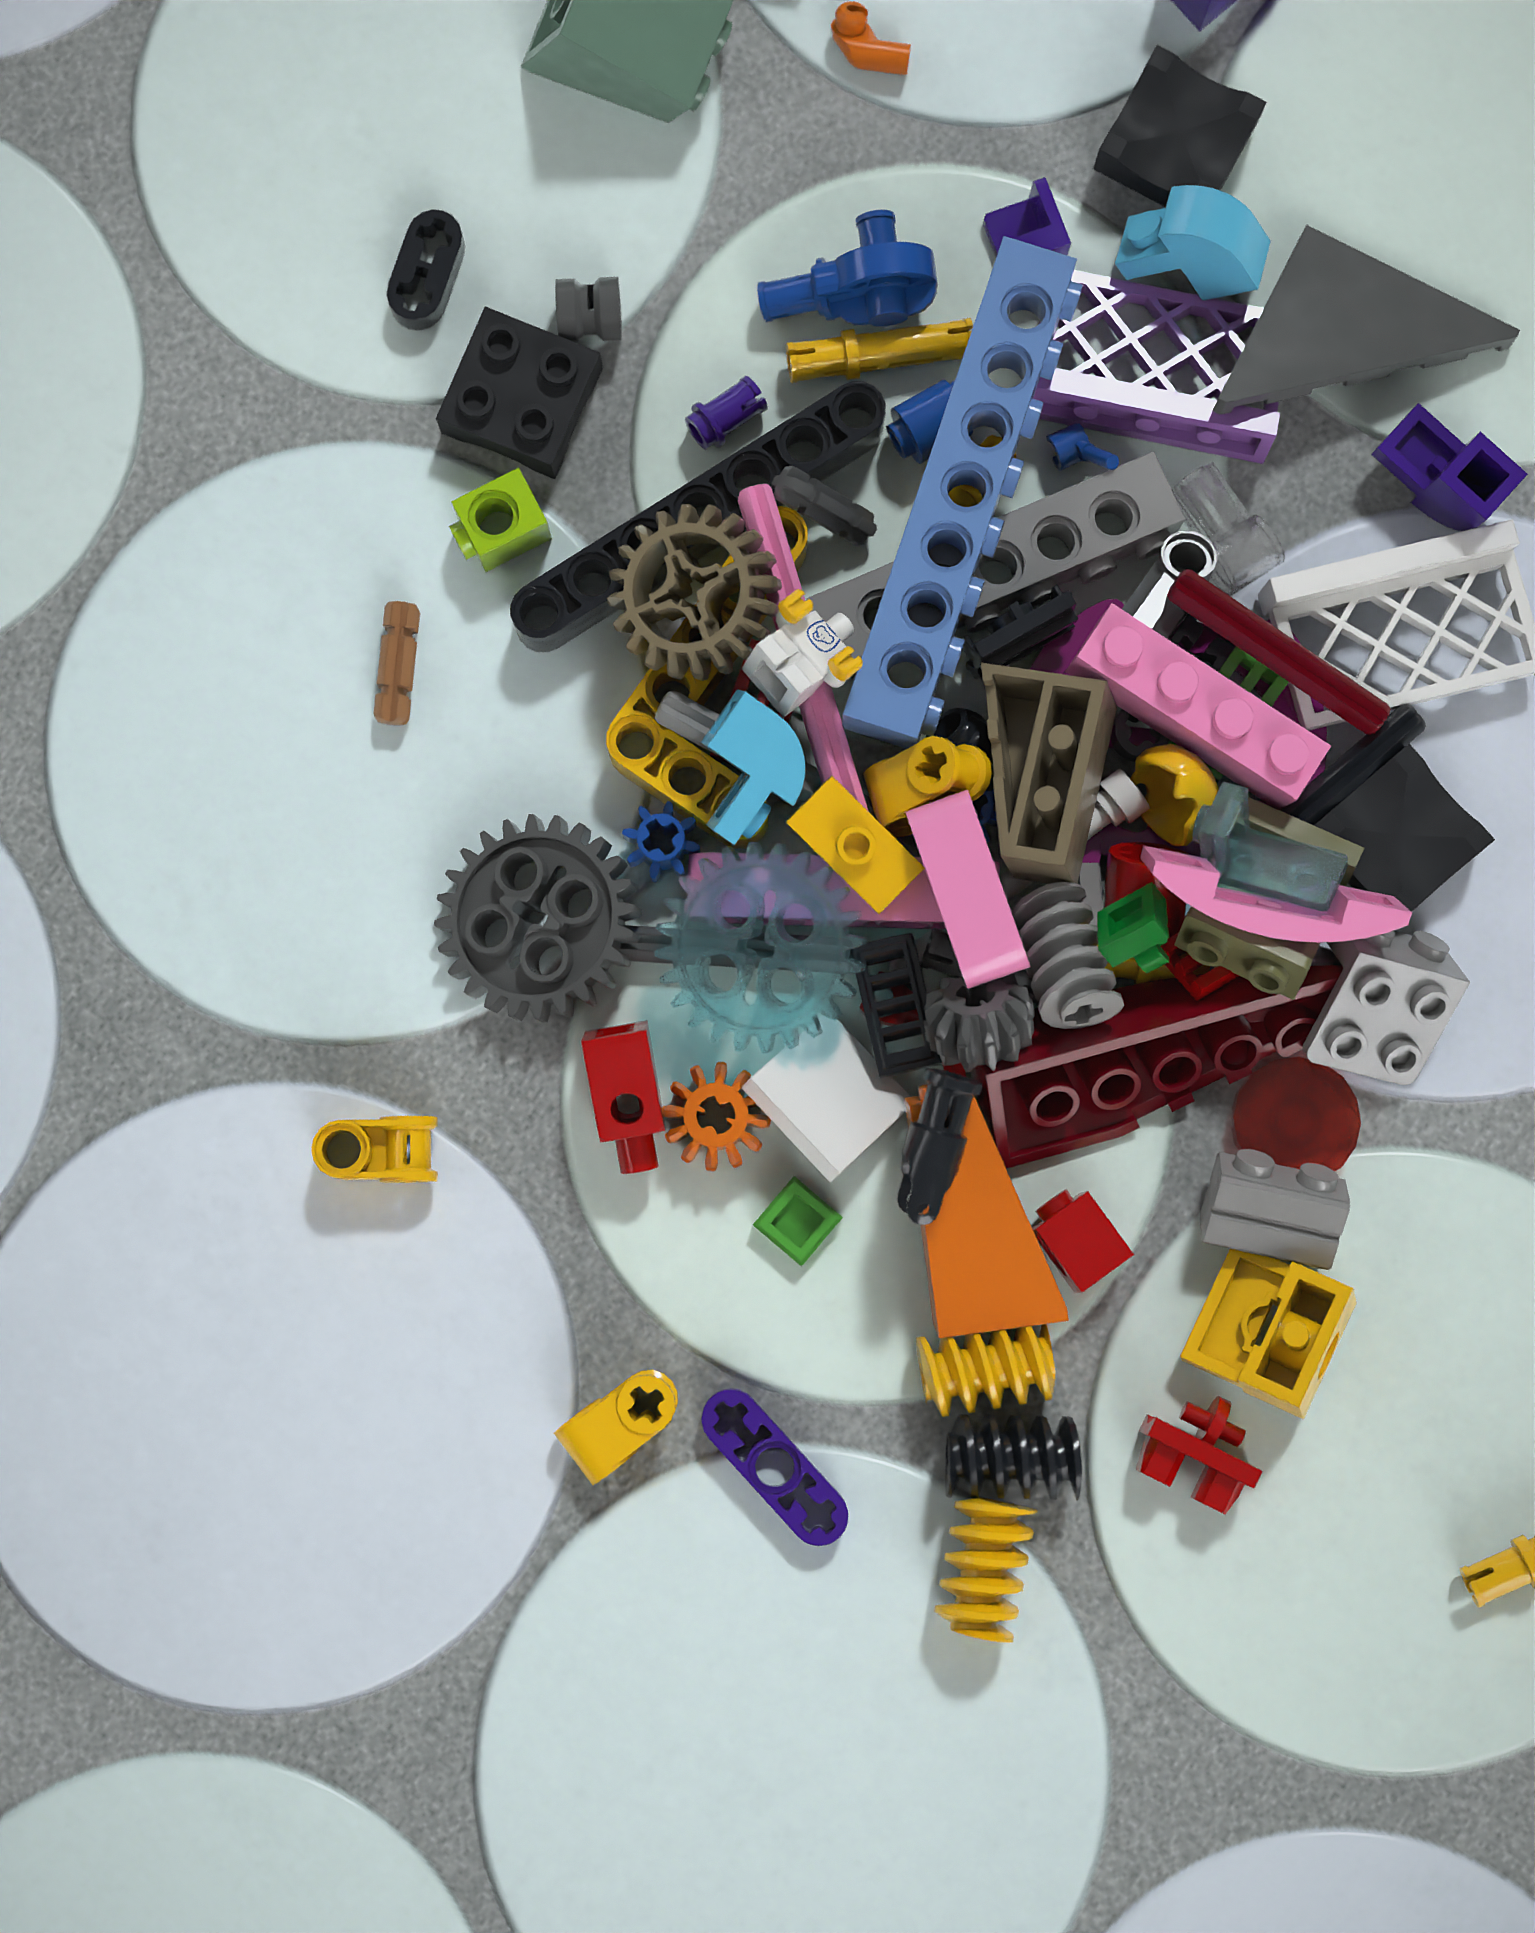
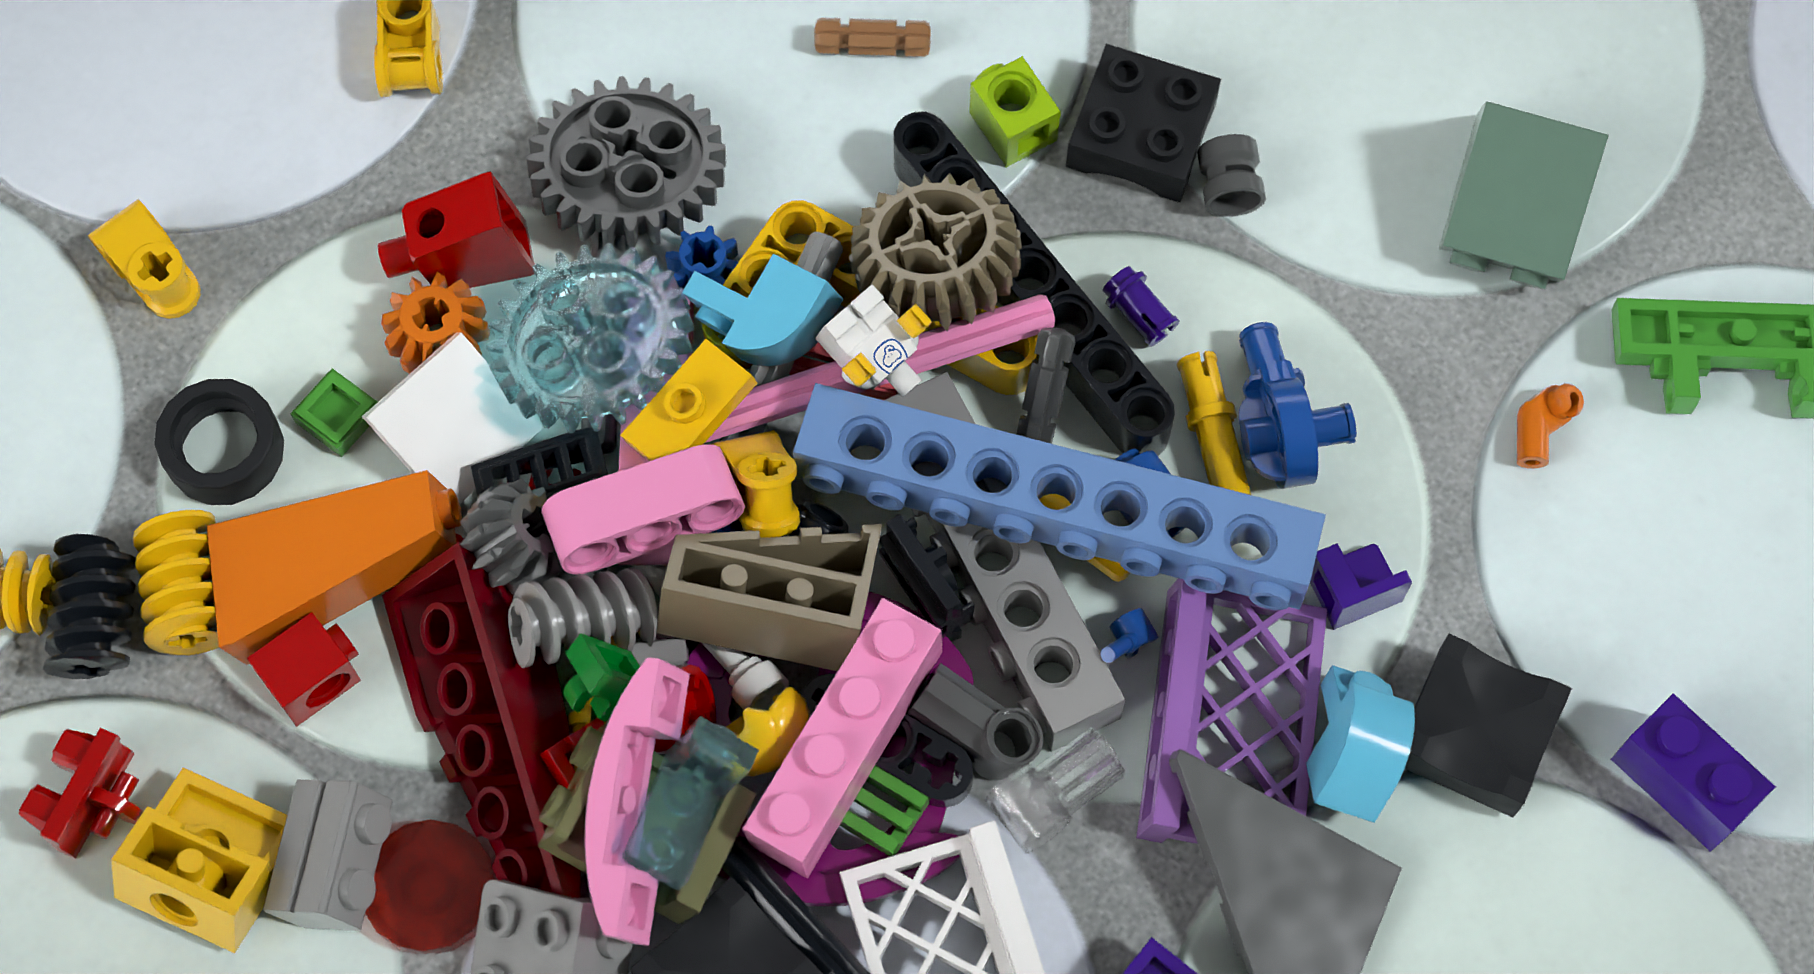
camera: 90 degrees right, 15 degrees down
black beam [386,209,465,331] -> none
dark purple beam [702,1388,848,1546] -> none
black piece [897,1068,983,1225] -> none
dark red axle [1167,569,1391,734] -> none
none -> black tyre [154,379,284,505]

